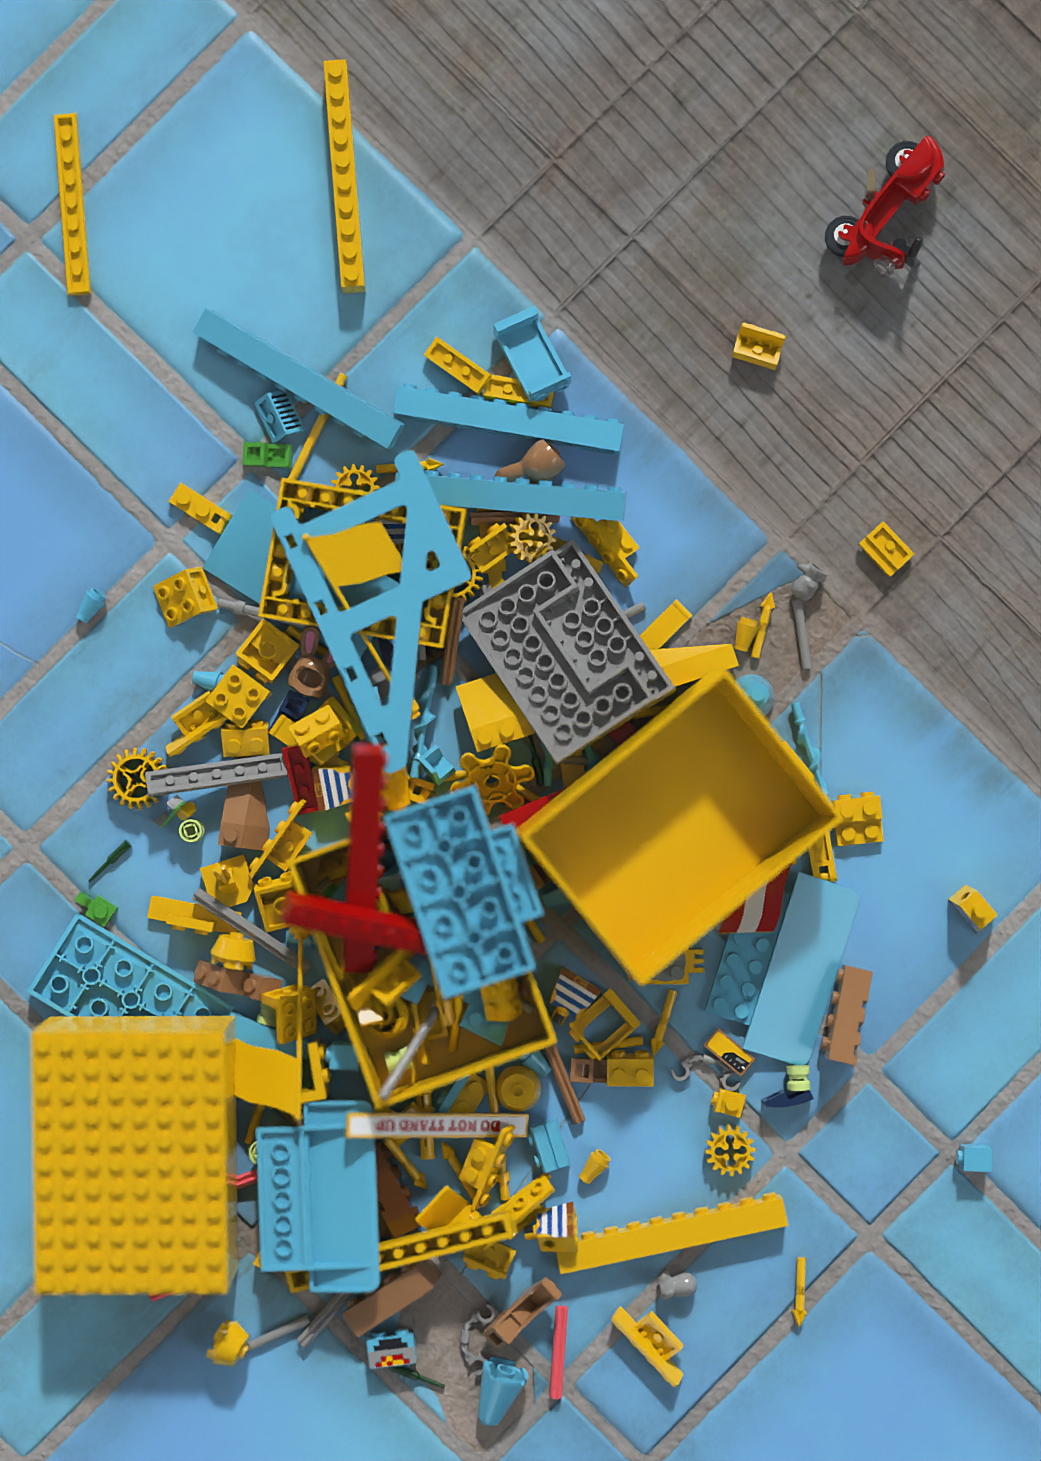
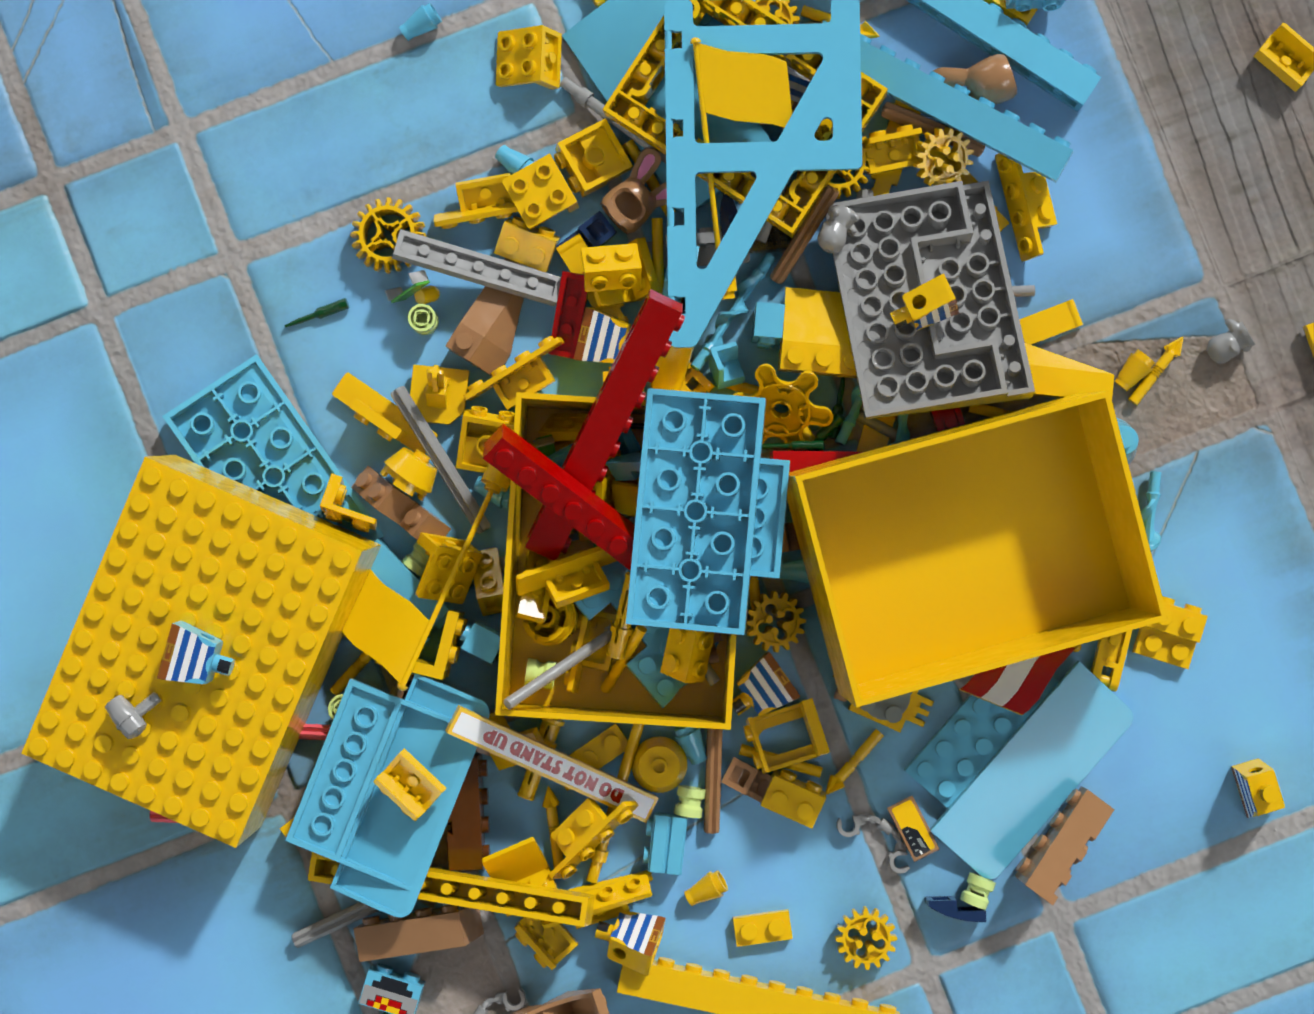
camera: 30 degrees right, 0 degrees up
bright green plate [75,892,118,927] -> none
yellow cone [206,1319,250,1367] -> none
light grey bar [247,1315,311,1353] -> none
yellow piece [383,1138,428,1190] -> none
medium azure plate [437,1075,470,1113] -> none
yellow bracket [710,1087,746,1118] -> none
light grey bar [793,600,812,669] -> none
none -> light grey piece [105,692,162,739]
none -> torso [157,620,235,684]
none -> yellow bracket [320,473,377,533]
none -> yellow bracket [373,748,446,821]
none -> yellowish green wheel [674,785,706,818]
none -> yellow plate [733,909,793,947]
none -> yellow gear [746,591,806,653]
none -> medium azure brick [751,302,785,349]
none -> dark green piece [762,441,825,451]
none -> dark green piece [814,412,845,441]
none -> light grey animal [818,205,859,253]
none -> yellow torso [890,273,959,330]

